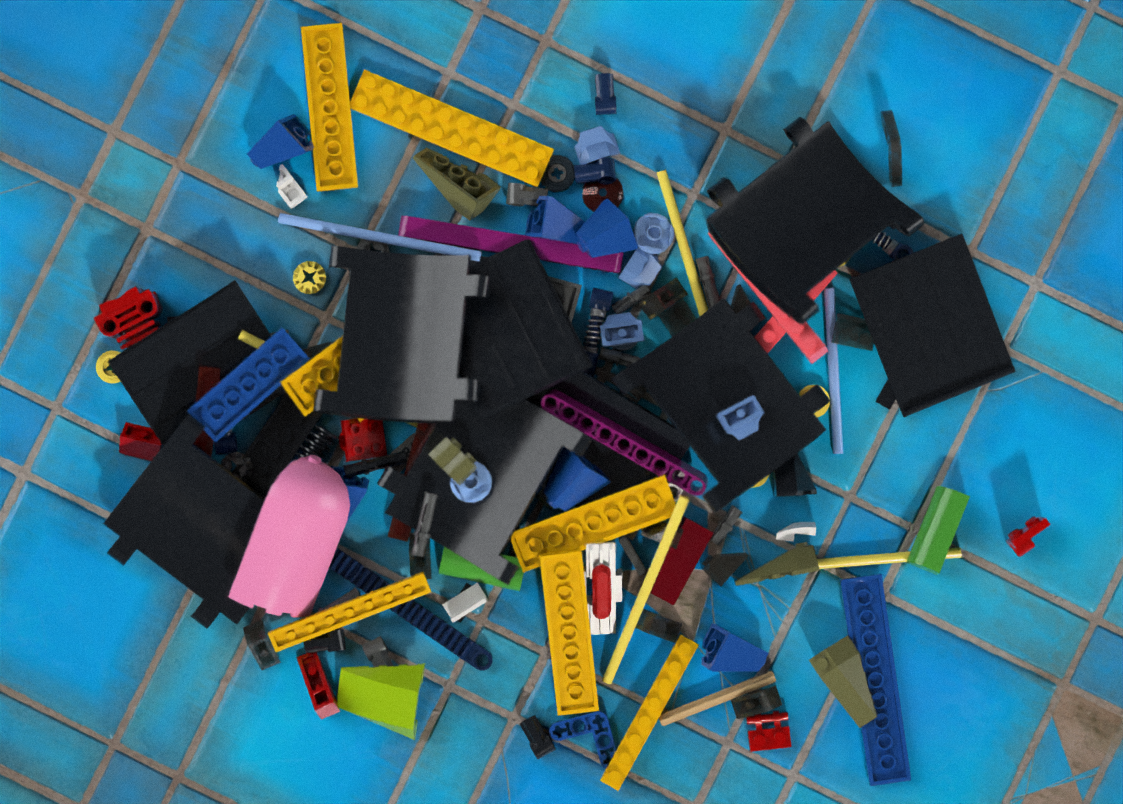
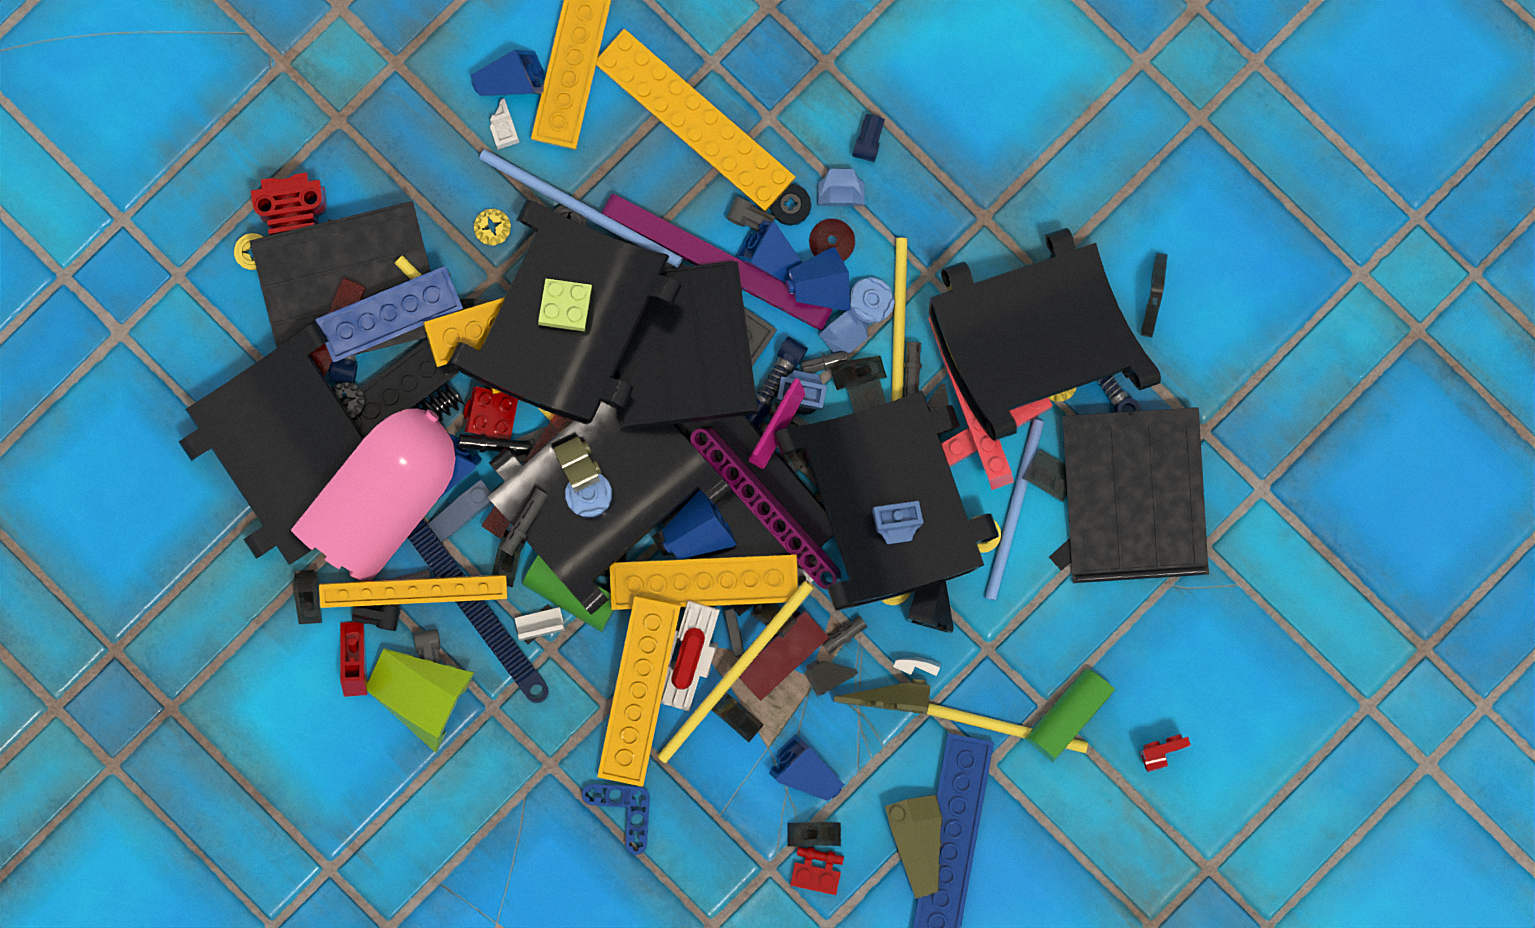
camera: 15 degrees right, 5 degrees down
red panel [119,422,162,461] -> none
olive wedge [413,148,501,221] -> none
black piece [520,715,556,760] -> none
dark blue piece [574,158,616,185] -> none
yellow plate [600,634,699,791] -> none
tan axle [659,671,776,726] -> none
none -> sand blue slope [427,480,493,543]
none -> yellowish green plate [538,279,592,332]
none -> dark pink slope [749,378,805,469]

